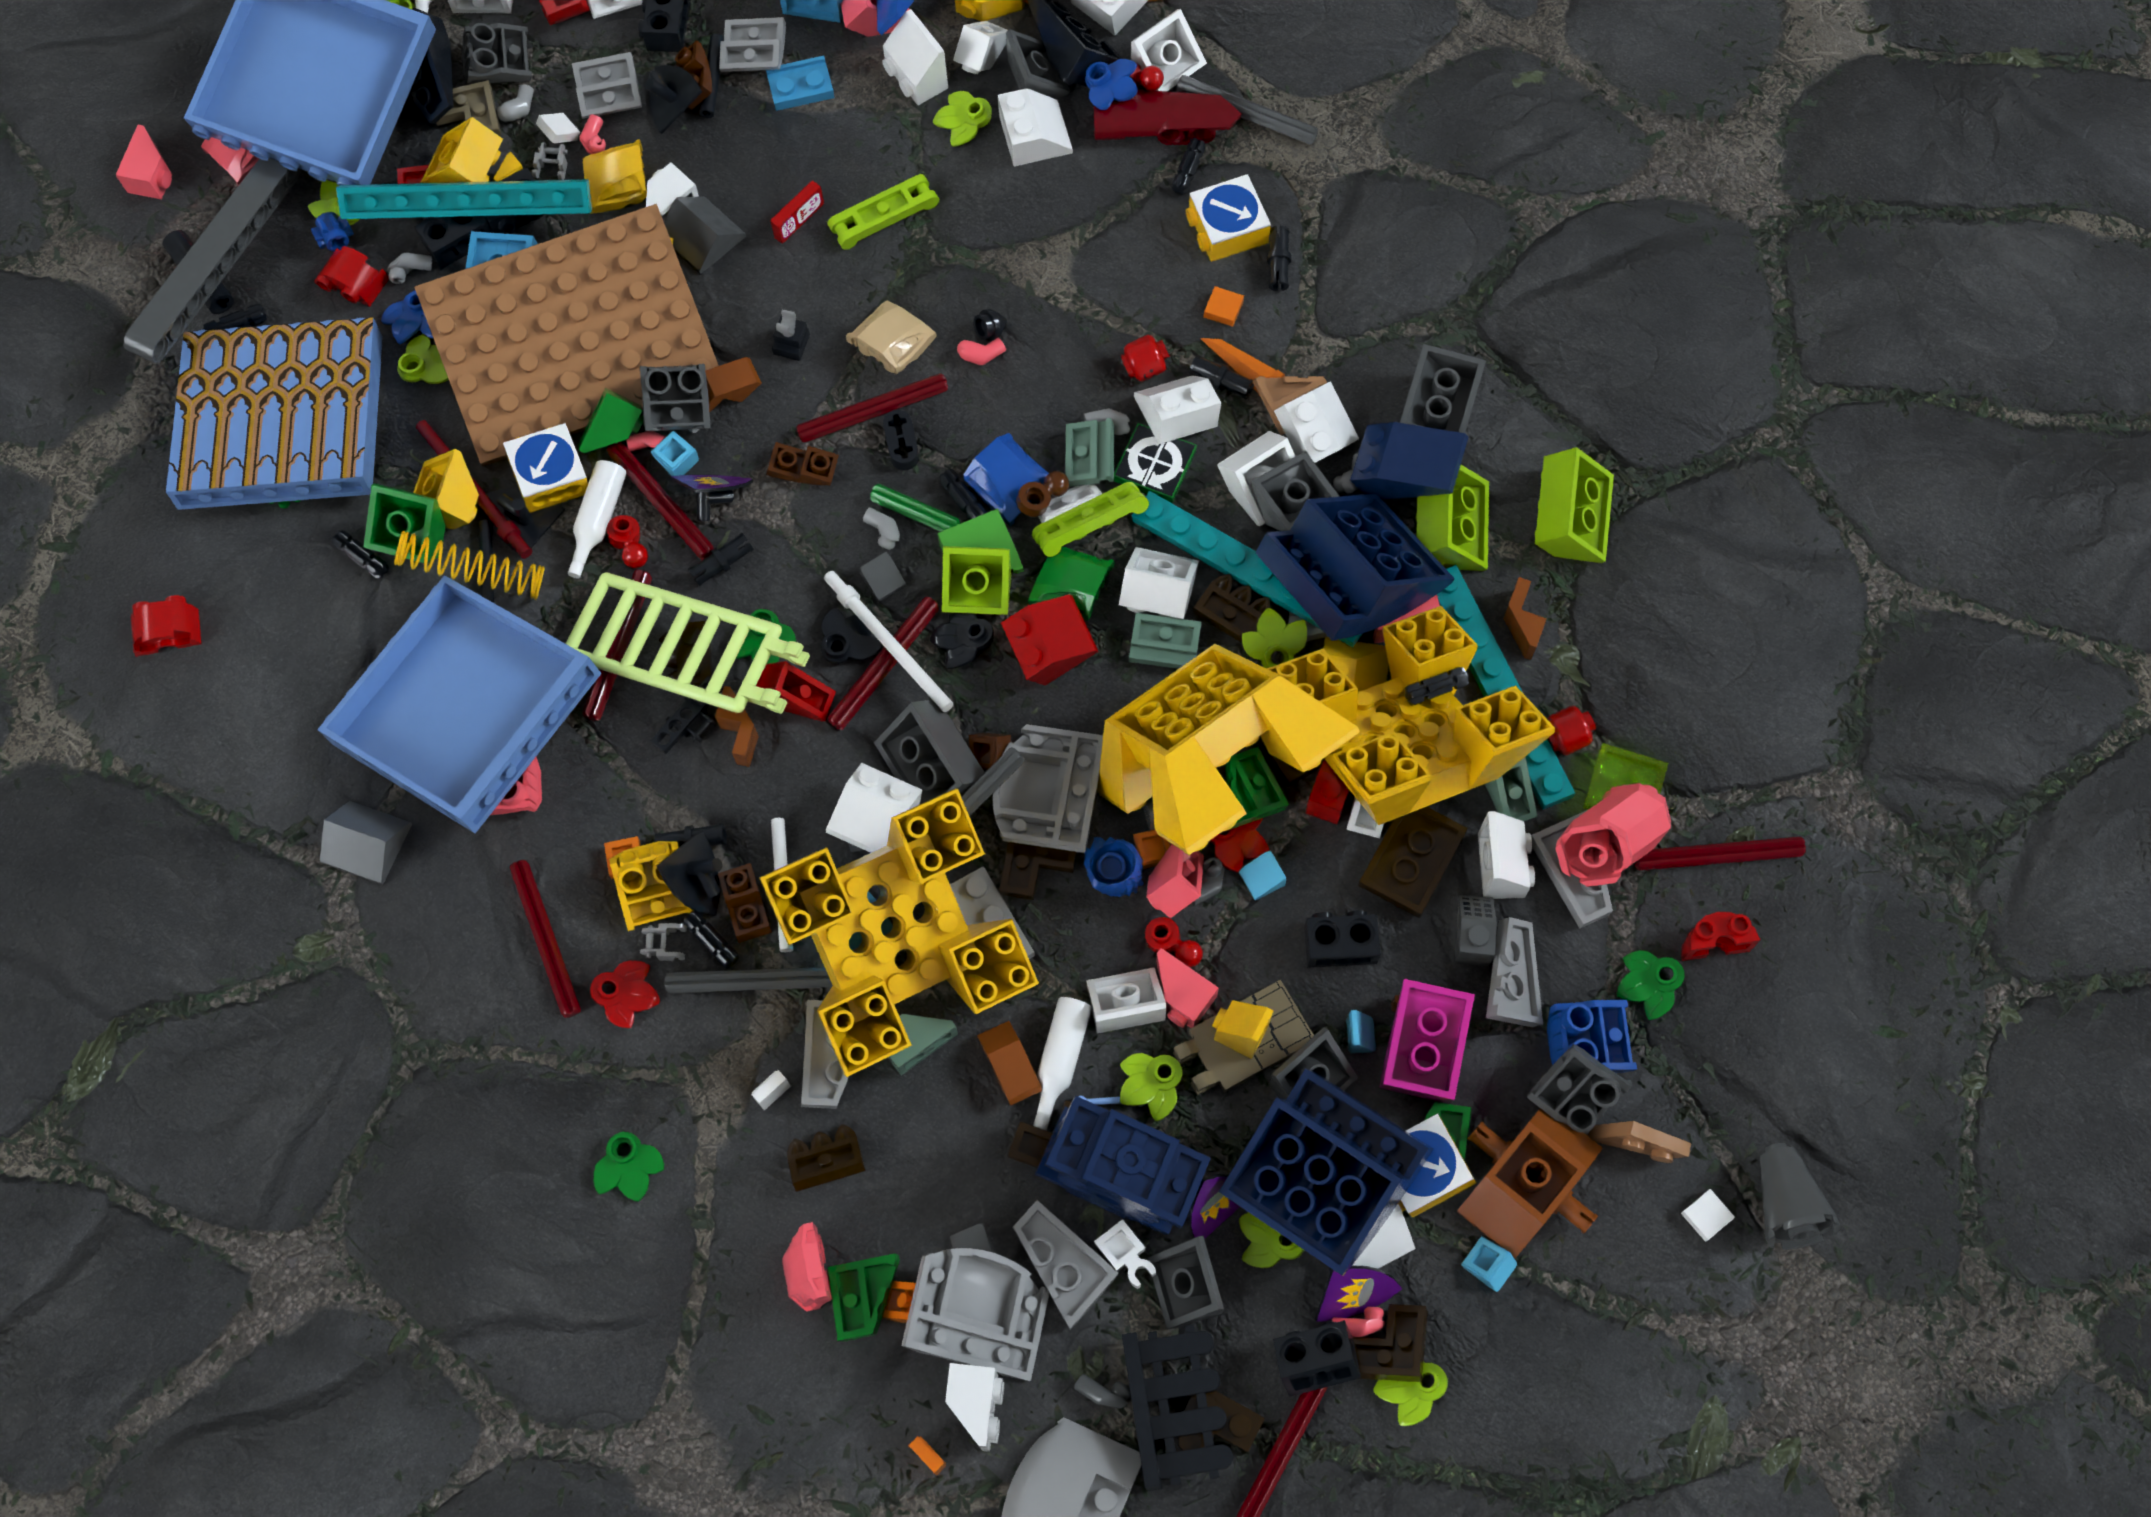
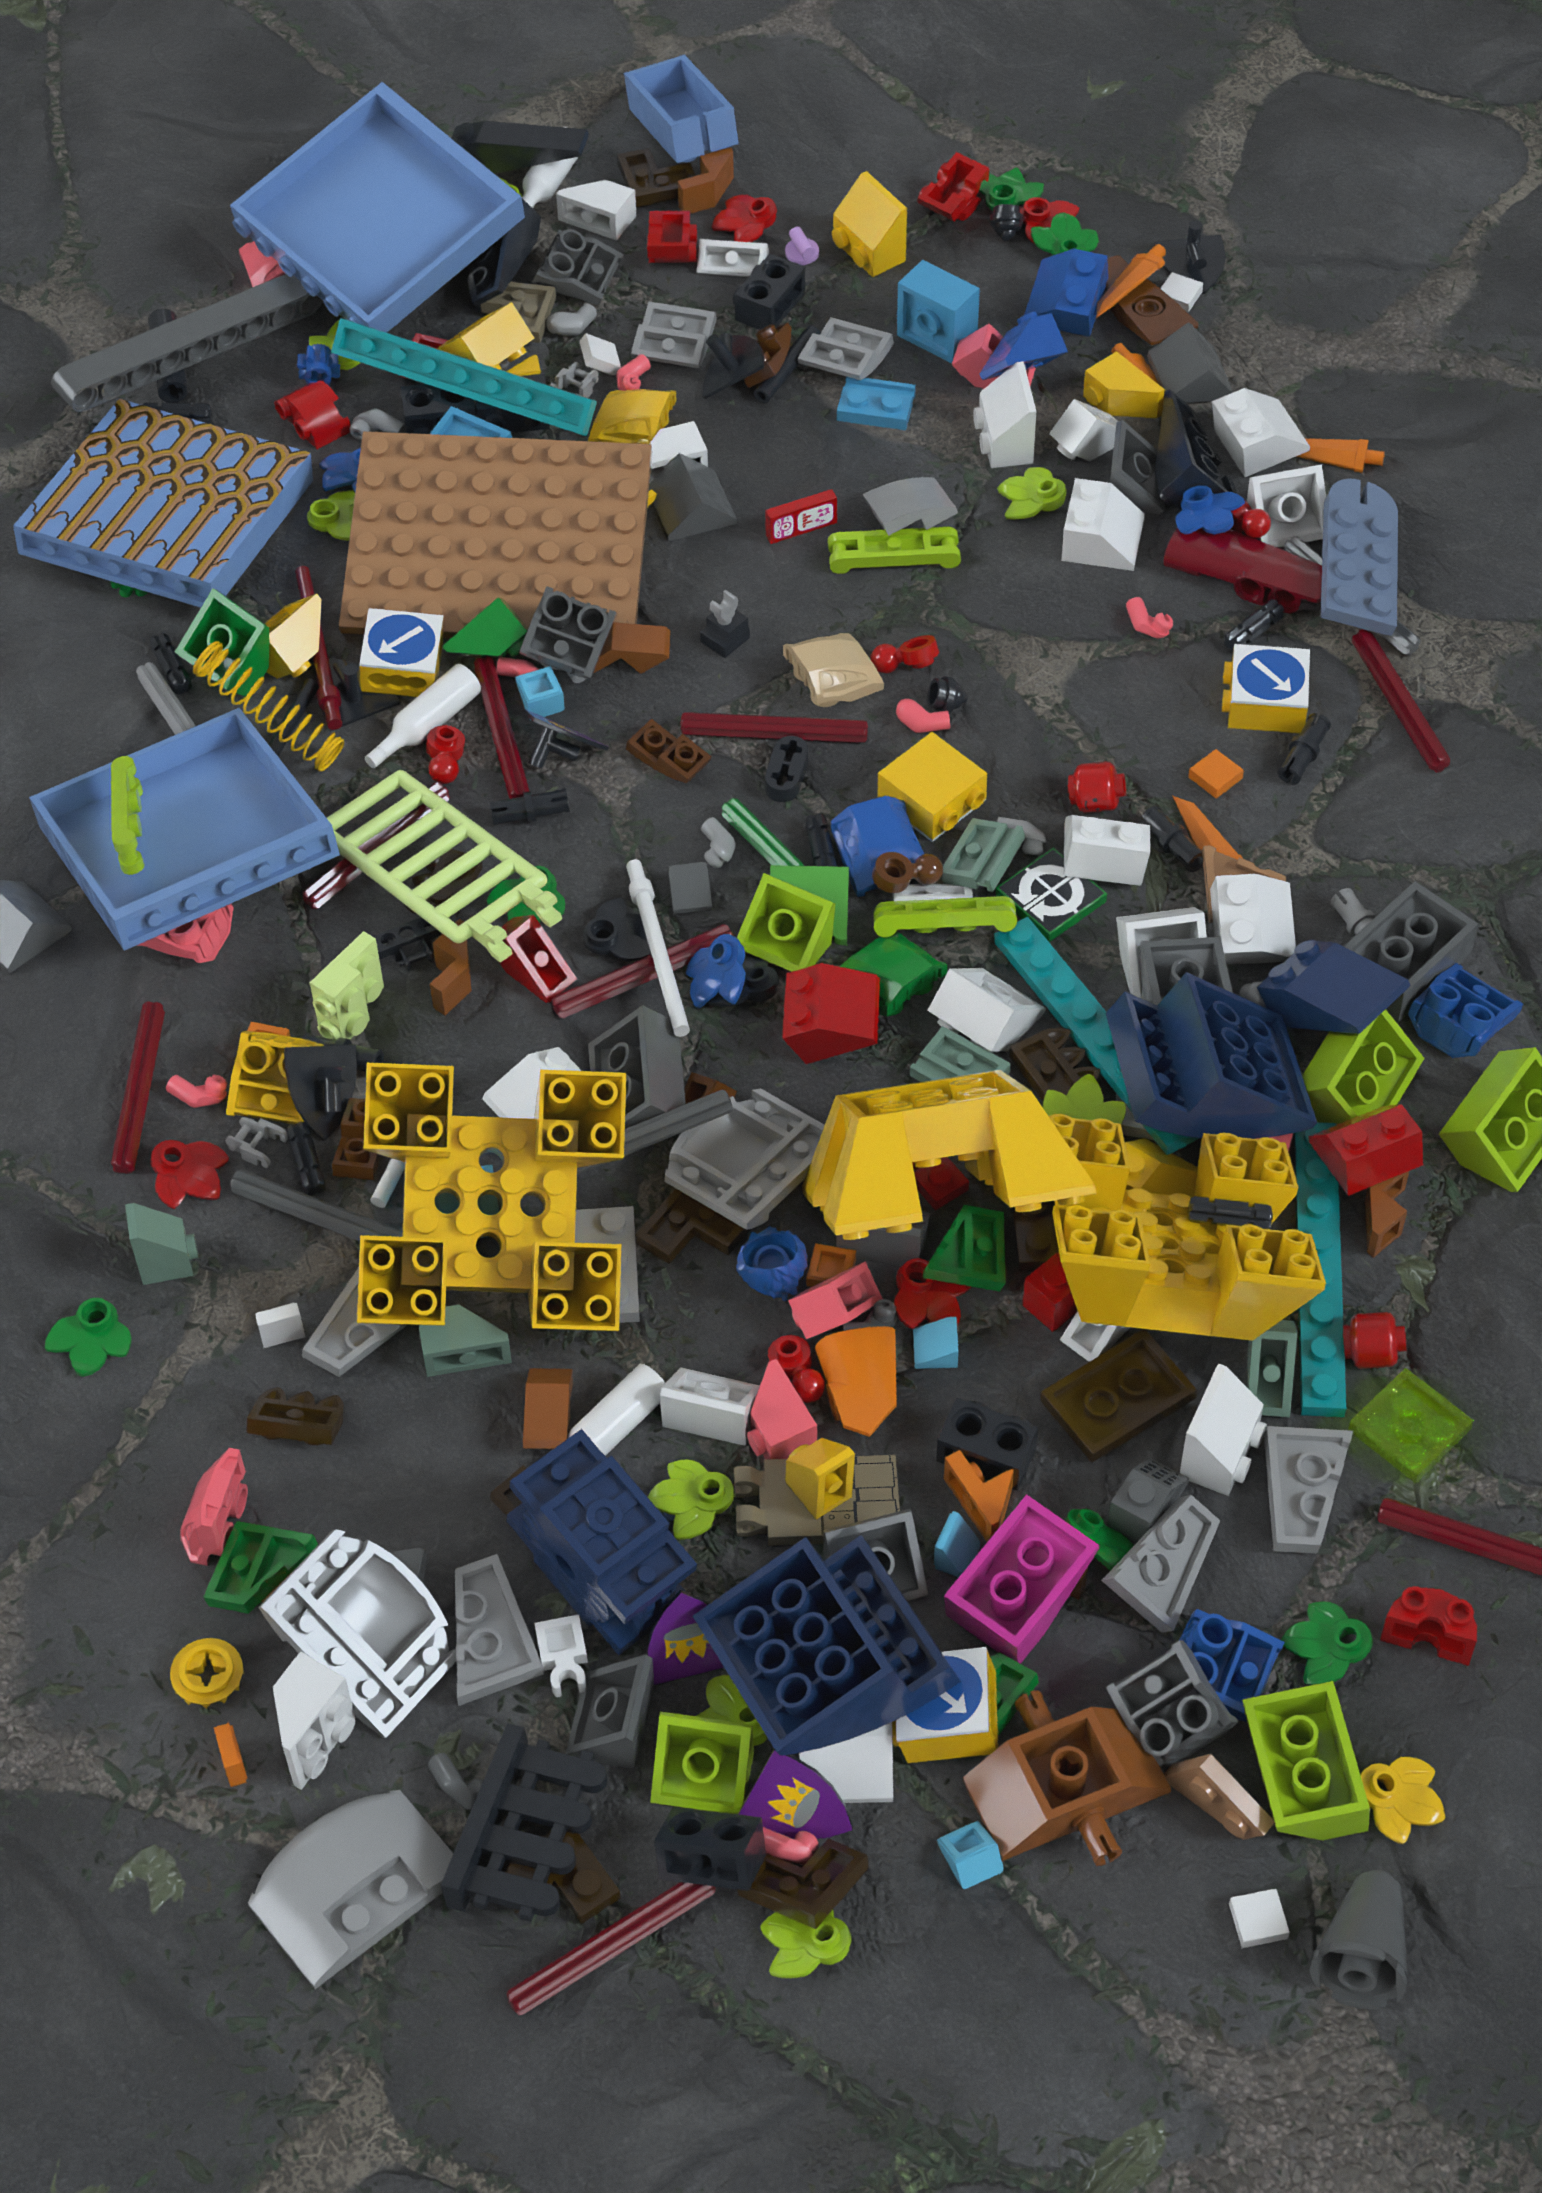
camera: 25 degrees right, 15 degrees down
coral slope [116,125,172,200] -> none
coral brick [1555,783,1671,887] -> none
none -> lime plate [111,756,145,875]
none -> sand green slope [125,1203,199,1285]
none -> light grey axle [136,662,196,735]
none -> coral arm [166,1075,227,1108]
none -> yellow gear [170,1638,244,1709]
none -> yellowish green plate [310,931,384,1040]
none -> lime slope [650,1712,754,1814]
none -> blue plate [686,934,746,1008]
none -> orange panel [815,1326,897,1437]
none -> light grey slope [863,477,958,536]
none -> red plate [871,635,939,673]
none -> yellow piece [877,732,987,842]
none -> orange slope [944,1450,1014,1542]
none -> green plate [1065,1509,1134,1571]
none -> coral arm [1126,597,1173,639]
none -> lime slope [1242,1681,1370,1840]
none -> red slope [1309,1104,1423,1196]
none -> sand blue plate [1321,479,1398,636]
none -> light grey pin [1331,888,1376,937]
none -> dark red axle [1352,629,1450,773]
none -> yellow plate [1360,1757,1445,1845]
none -> blue slope [1408,963,1524,1058]

